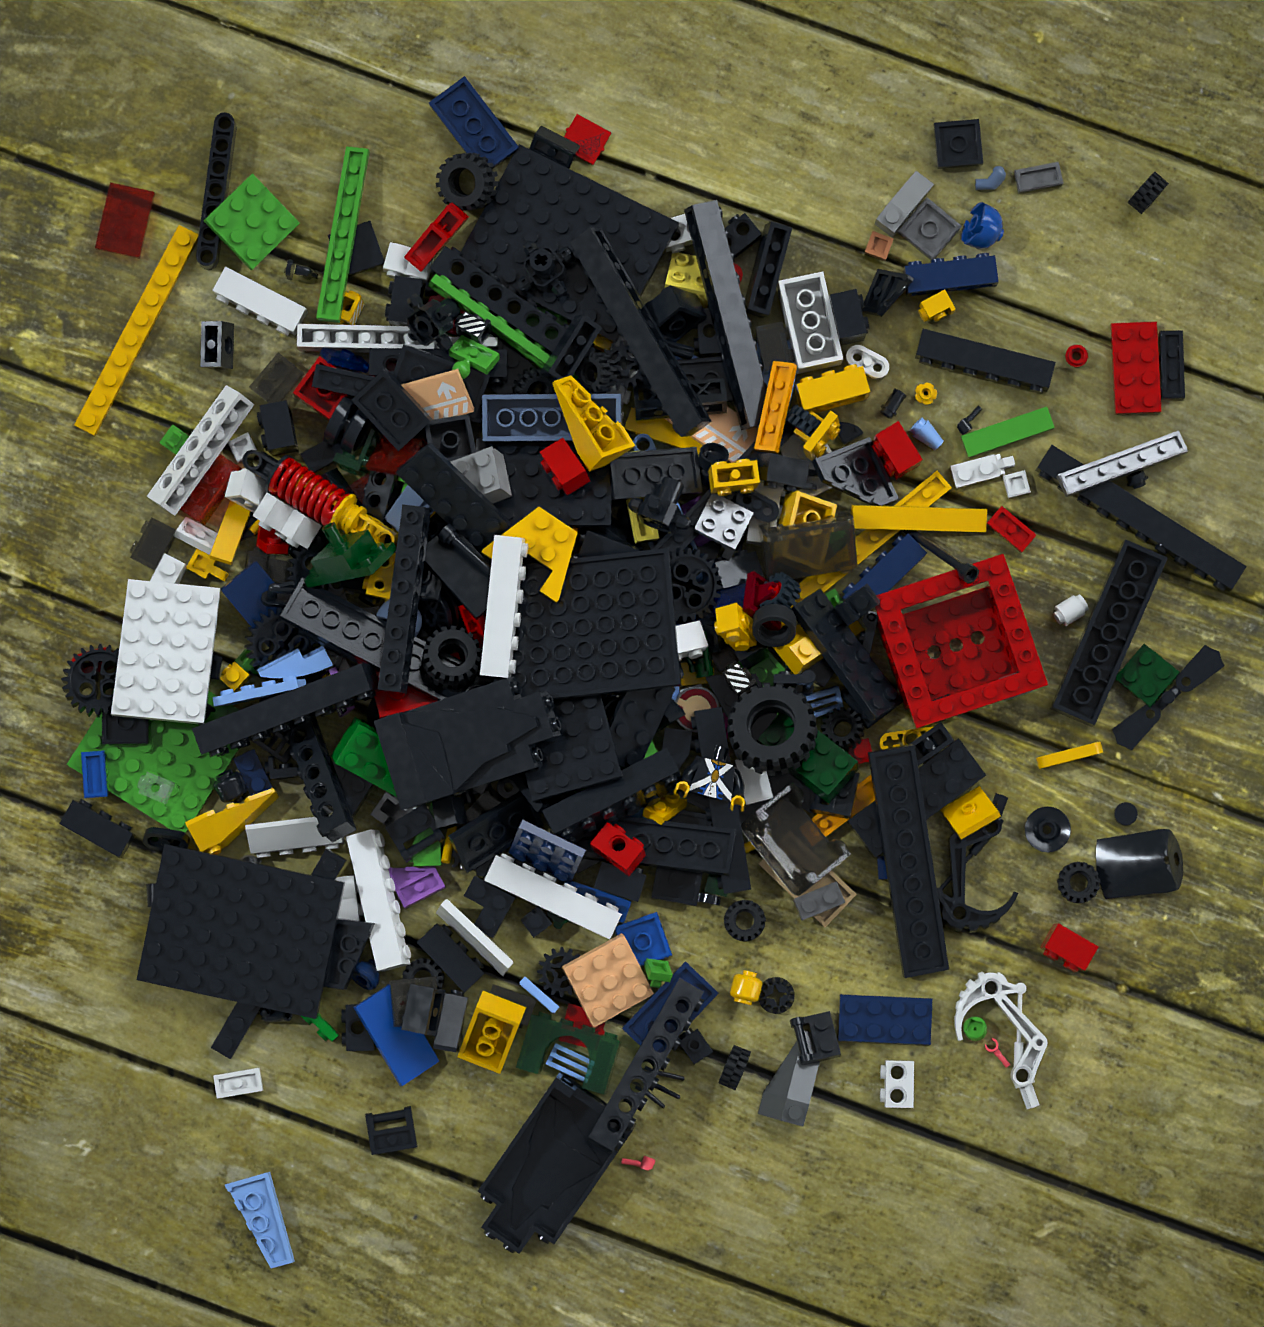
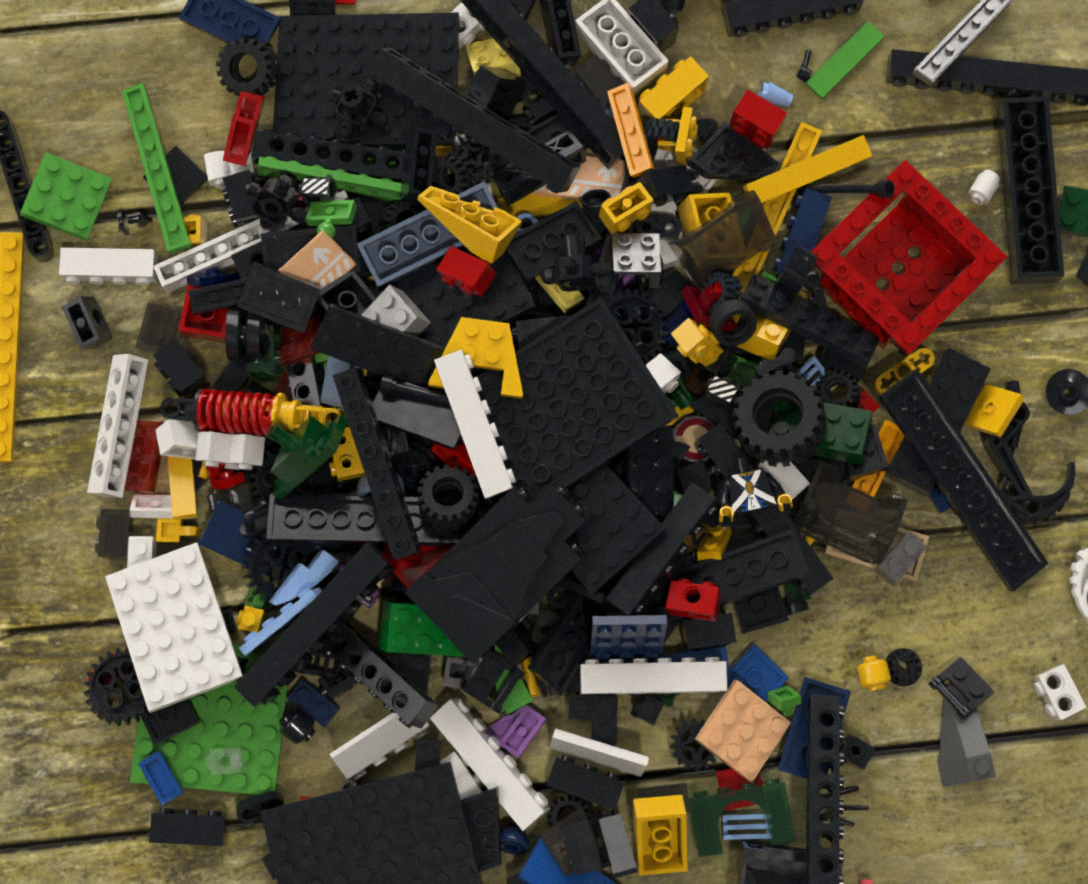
camera: 30 degrees left, 5 degrees down
bright green tile [159,425,189,455] -> none
yellow wedge [185,788,279,855] -> none
white tile [228,432,257,463] -> none
light blue tile [519,977,559,1013] -> none
black tyre [718,1045,751,1090] -> none
black tyre [724,900,766,941] -> none
dark blue plate [838,994,933,1045] -> none
white plate [846,345,889,379] -> none
black pin [880,388,907,419] -> none
black brick [908,722,954,766] -> none
yellow plate [915,382,937,405] -> none
white hinge [950,454,1015,489] -> none
red plate [987,506,1036,553] -> none
white tile [1002,470,1031,499] -> none
yellow beam [1036,741,1103,769] -> none
black plate [1126,470,1148,489] -> none

